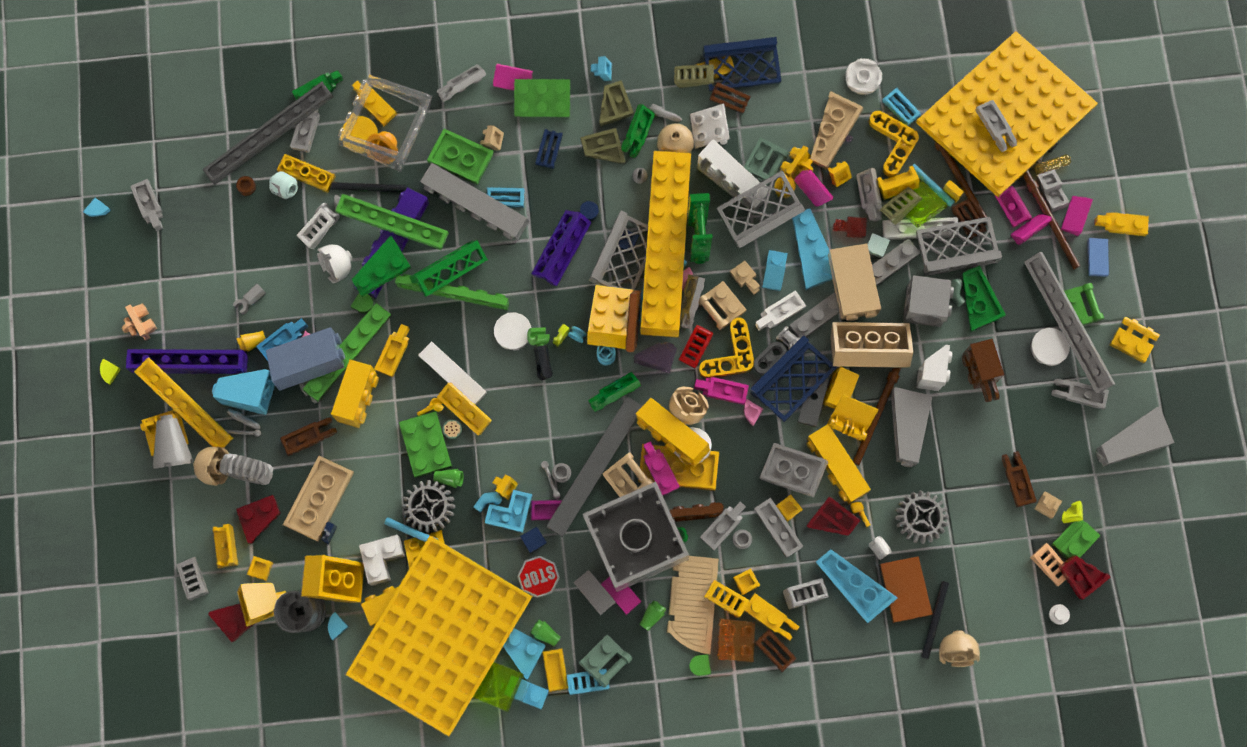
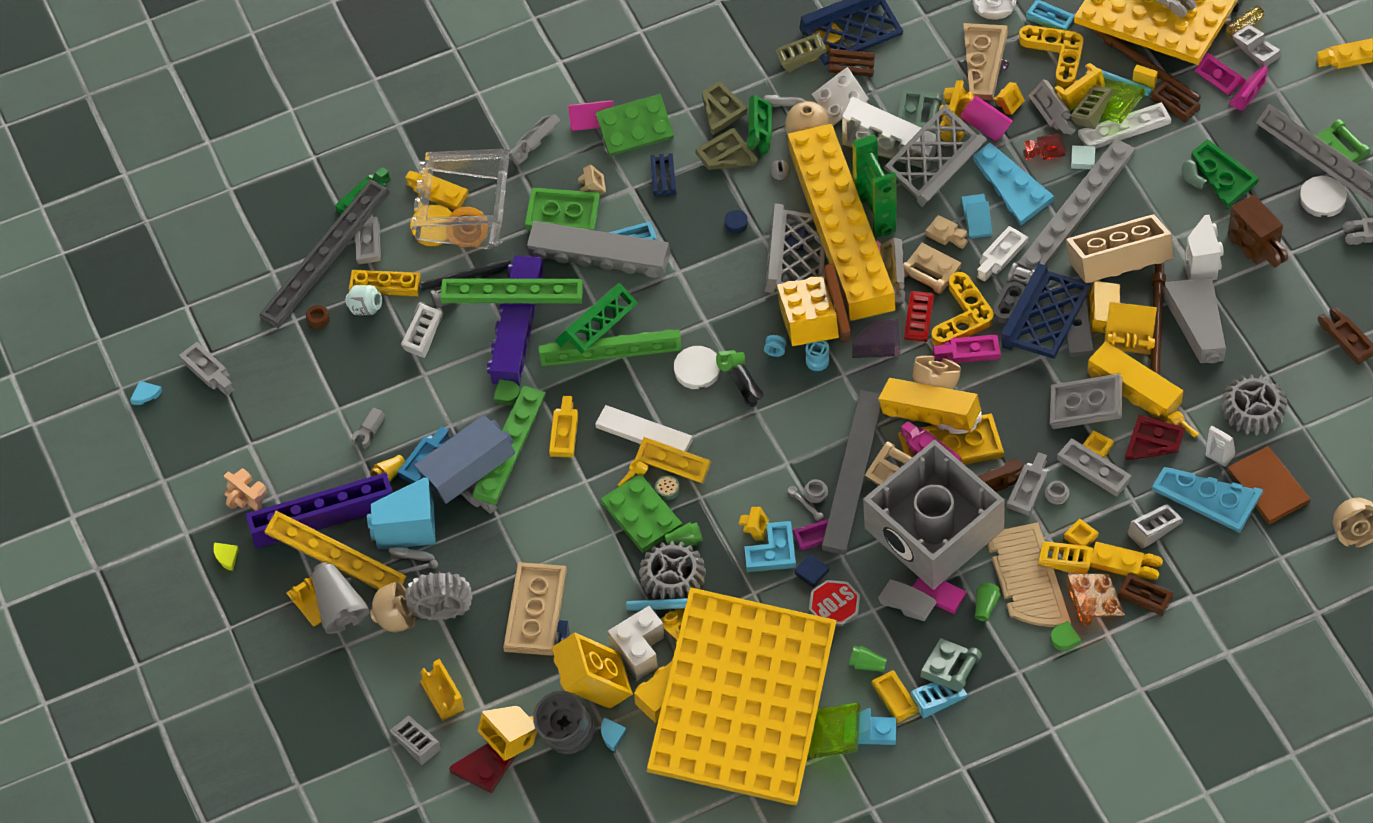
camera: 15 degrees left, 20 degrees down
dark red wing [236,495,281,545] -> none
yellow tile [247,556,273,581] -> none
reddish brown hinge [280,417,337,456] -> none
white cylinder [317,245,353,283] -> none
yellow brick [331,360,379,428] -> none
green wing [351,236,411,297] -> none
medium azure arm [473,491,502,513] -> none
medium azure wing [503,628,546,680] -> none
dark purple fence [531,210,592,286] -> none
neon yellow tile [553,324,570,347] -> none
green hinge [588,372,641,412] -> none
medium azure tile [591,56,612,81] -> none
bright pink tile [744,399,763,426] -> none
tan brick [828,244,881,321] -> none
light grey brick [903,275,954,327] -> none
light grey fence [916,217,1002,276] -> none
black bar [921,581,949,660] -> none
reddish brown bar [1023,170,1080,270] -> none
dark pink slope [1061,196,1093,236] -> none
medium blue tile [1087,238,1109,277] -> none

